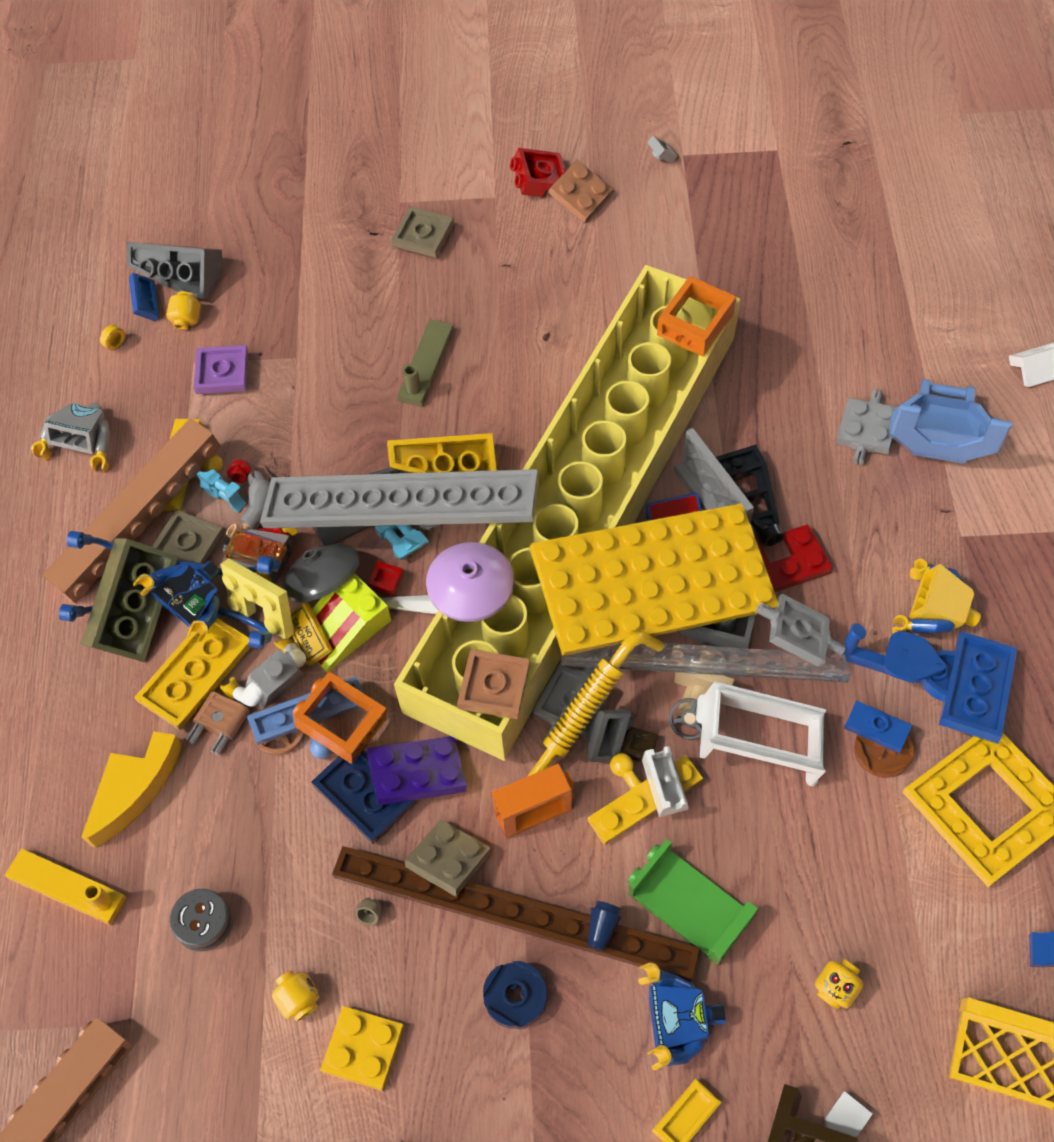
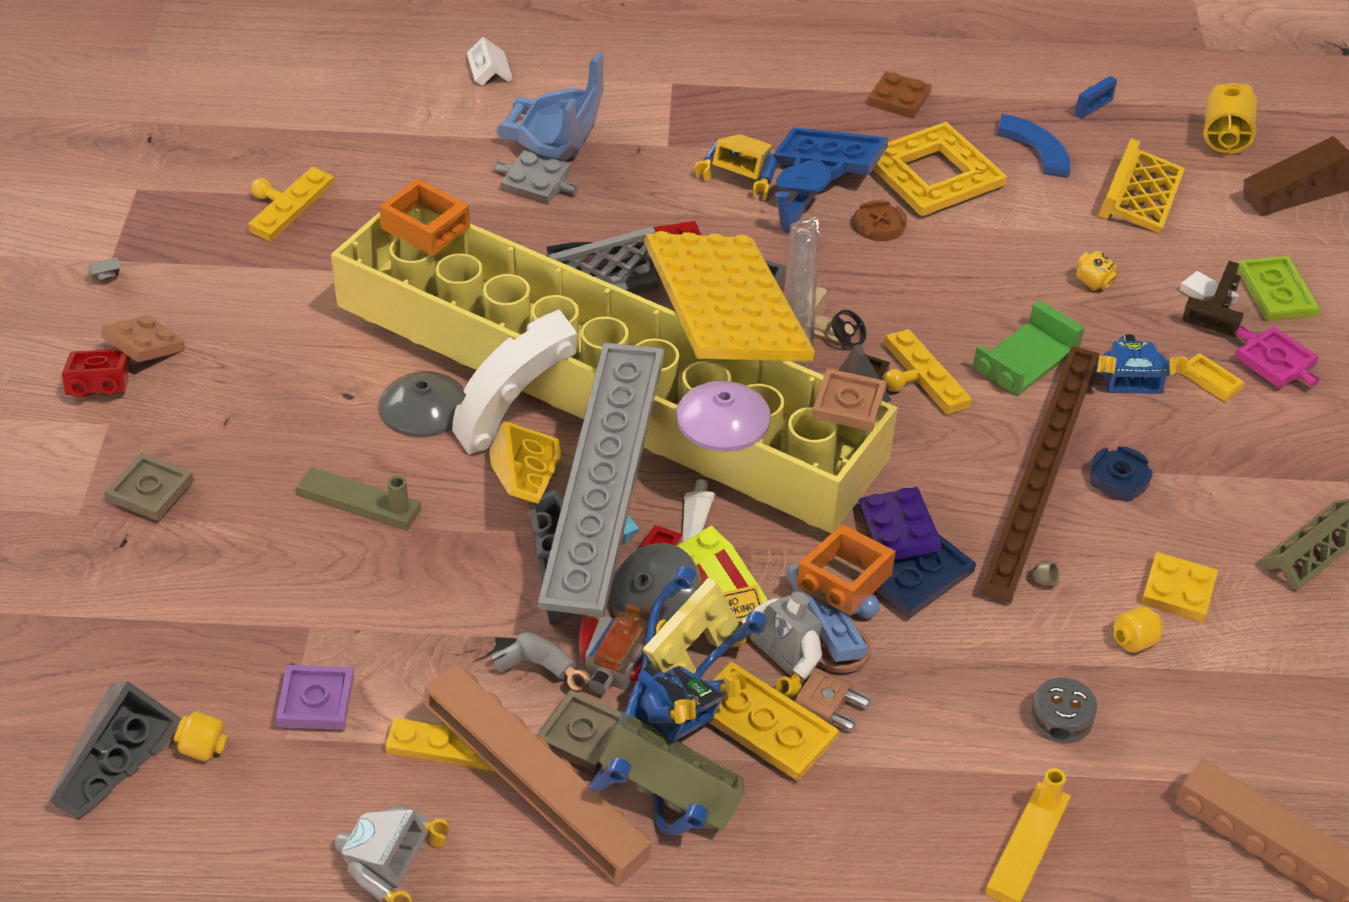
camera: 90 degrees left, 15 degrees down
yellow slope [82,731,183,848] -> none
yellow tile [100,324,125,350] -> none
blue plate [129,273,159,321] -> none
medium azure piece [197,469,247,513] -> none
red plate [226,459,253,483] -> none
dark tan plate [405,820,491,897] -> none
orange window [491,763,574,839] -> none
yellow piece [527,631,664,777] -> none
dark blue cone [587,901,622,952] -> none
white hinge [642,746,689,817] -> none
white piece [696,681,826,786] -> none
light grey plate [756,593,846,667] -> none
blue plate [844,700,912,754] -> none
none -> yellow plate [248,166,334,242]
none -> dark grey dish [379,371,466,437]
none -> white brick [452,309,577,455]

